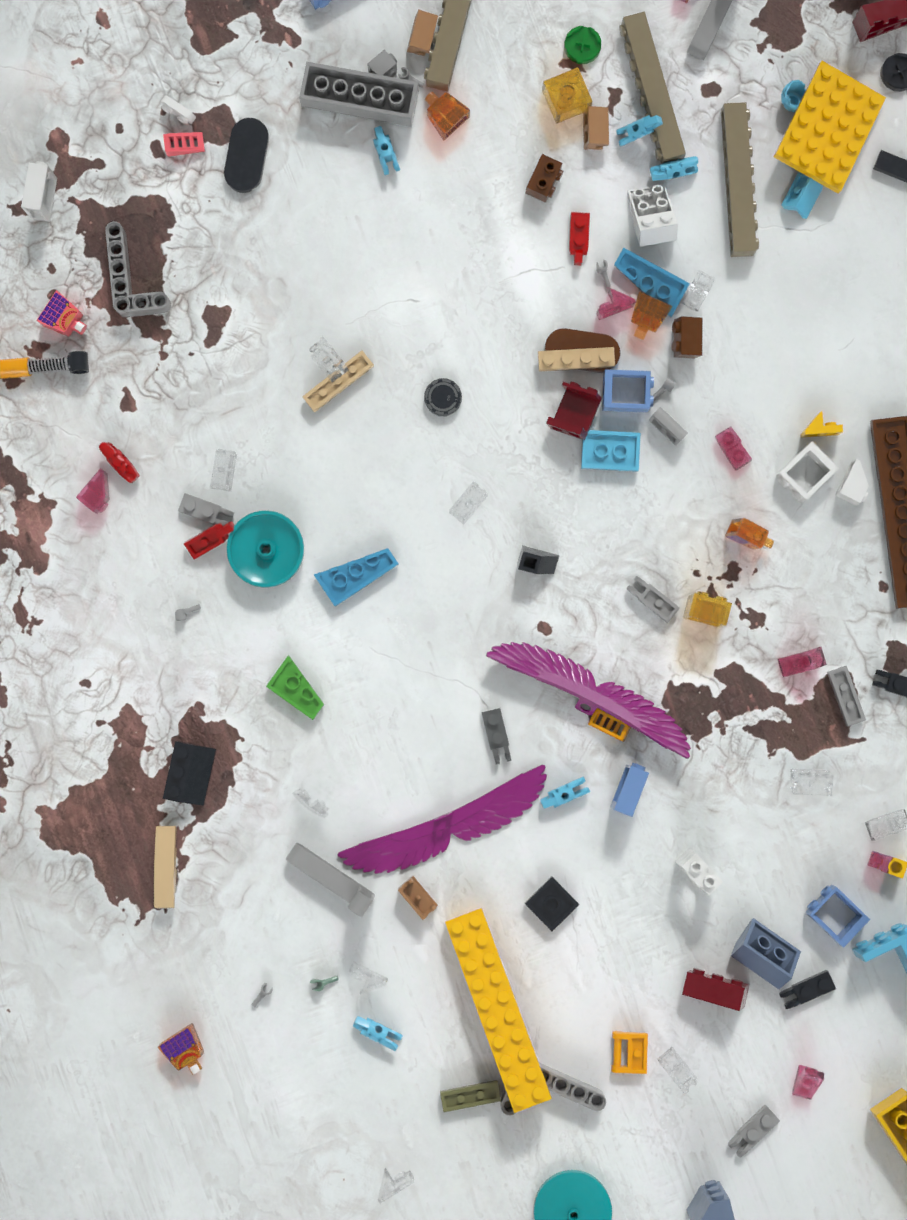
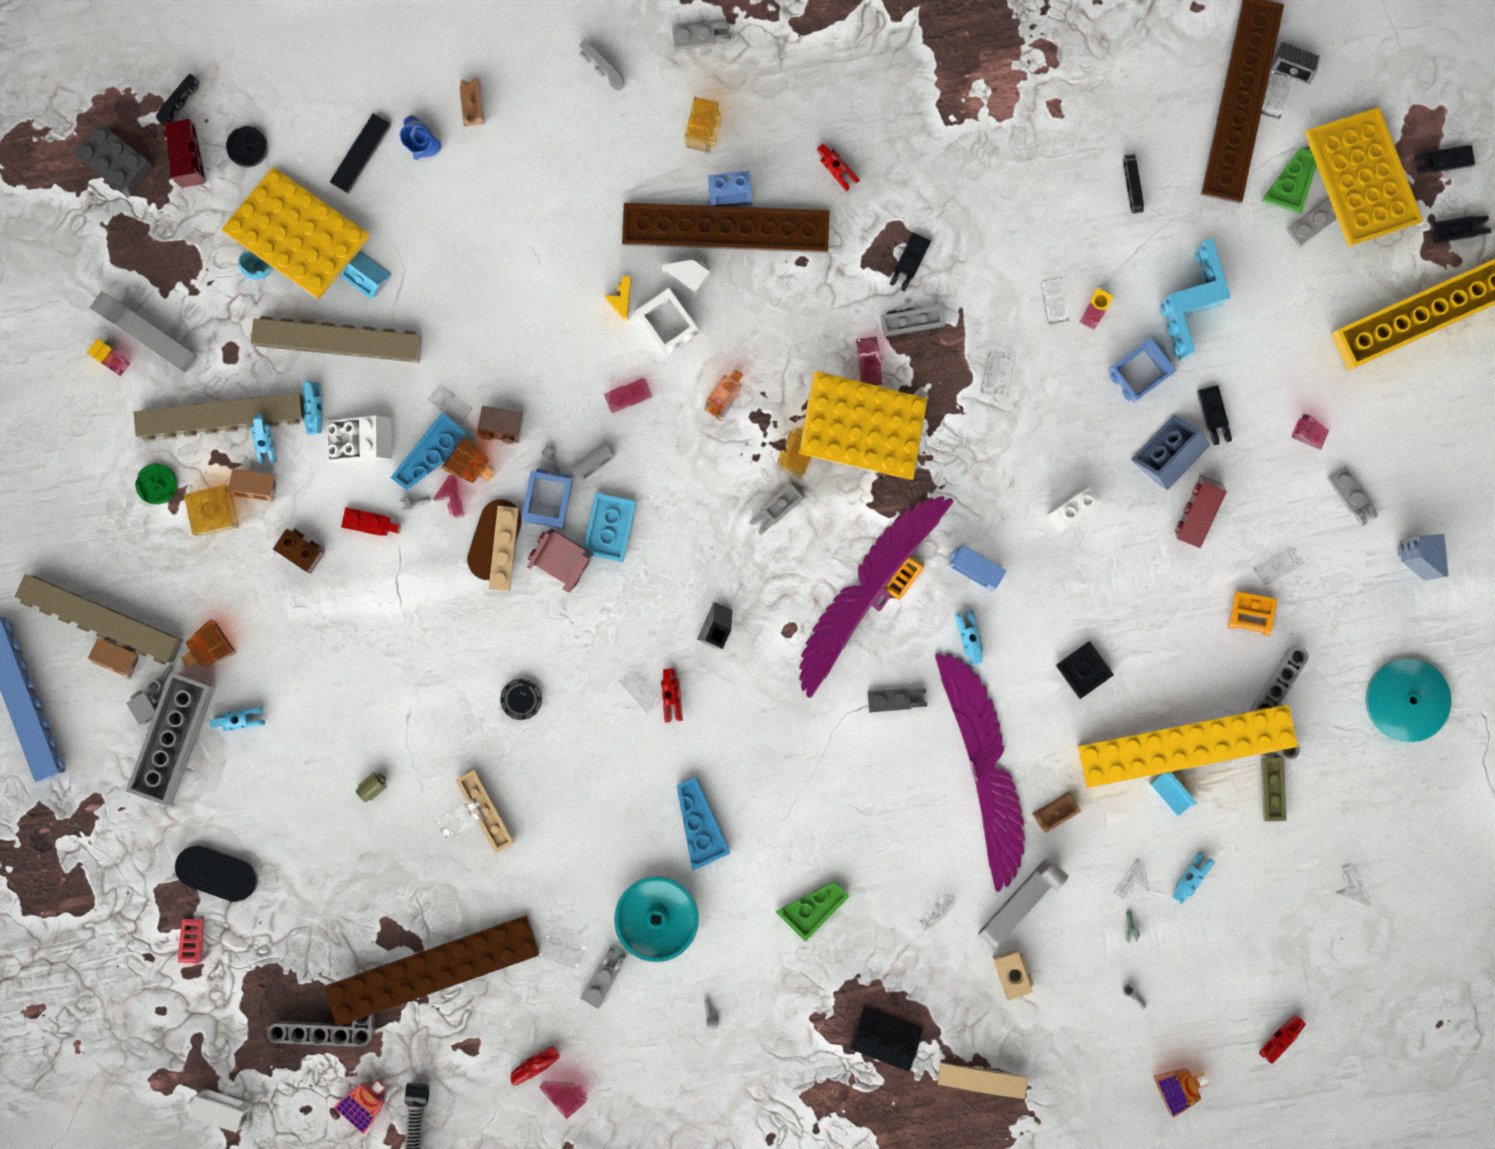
camera: 75 degrees left, 0 degrees up
white plate [160,95,196,125] -> none
red hinge [184,521,235,559] -> none
none -> reddish brown plate [324,915,540,1027]
none -> olive brick [355,772,387,802]
none -> red hinge [661,668,683,723]
none -> yellow plate [799,371,928,480]
none -> tan brick [993,950,1034,1001]
none -> medium azure panel [1150,772,1197,816]
none -> red hinge [1259,1014,1306,1064]

